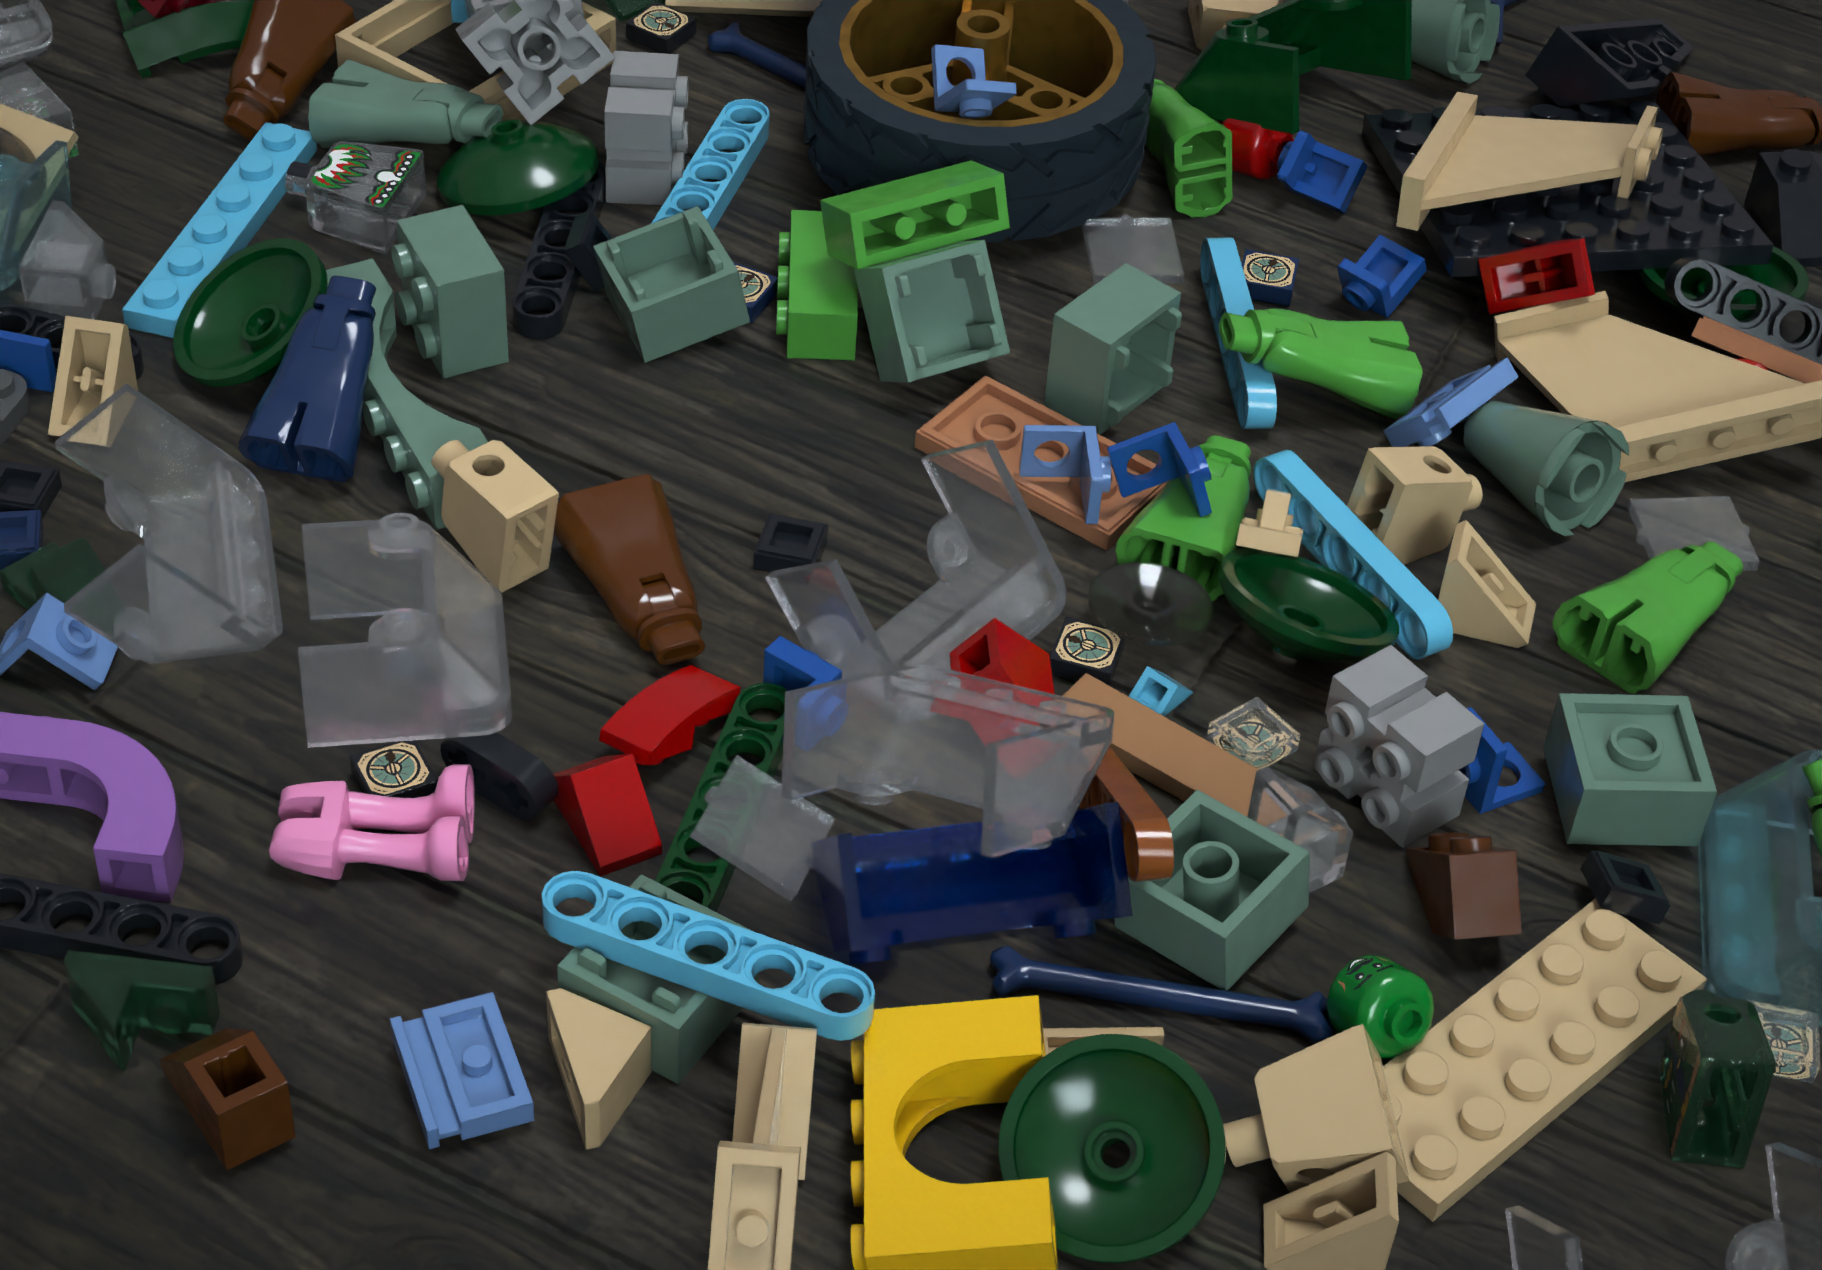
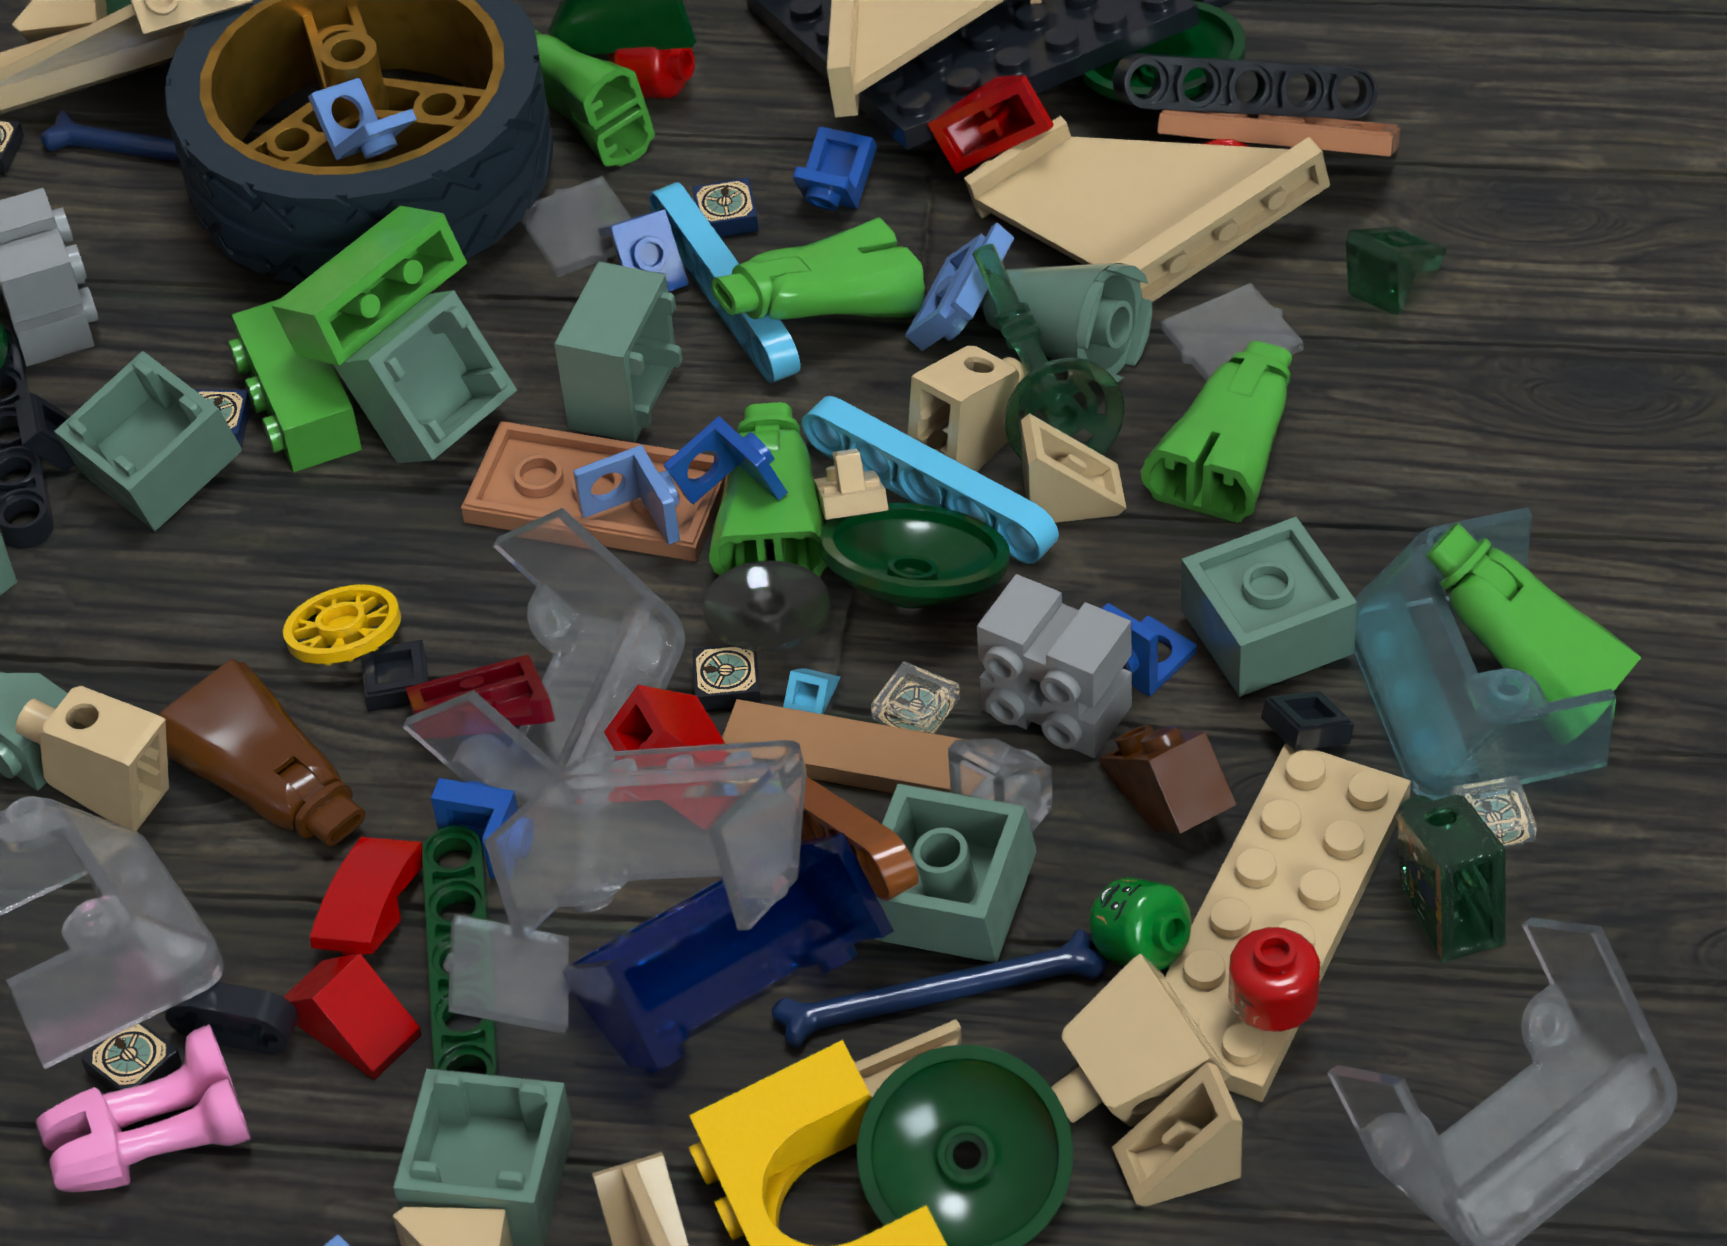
camera: 15 degrees left, 5 degrees up
medium azure beam [542,871,875,1041] -> none
medium azure beam [651,99,770,230] -> none
blue bracket [1277,130,1368,214] -> none
none -> yellow wheel [283,584,401,666]
none -> dark red wing [405,654,555,734]
none -> bracket [598,209,688,291]
none -> clear green dish [972,244,1125,460]
none -> red head [1228,927,1320,1032]

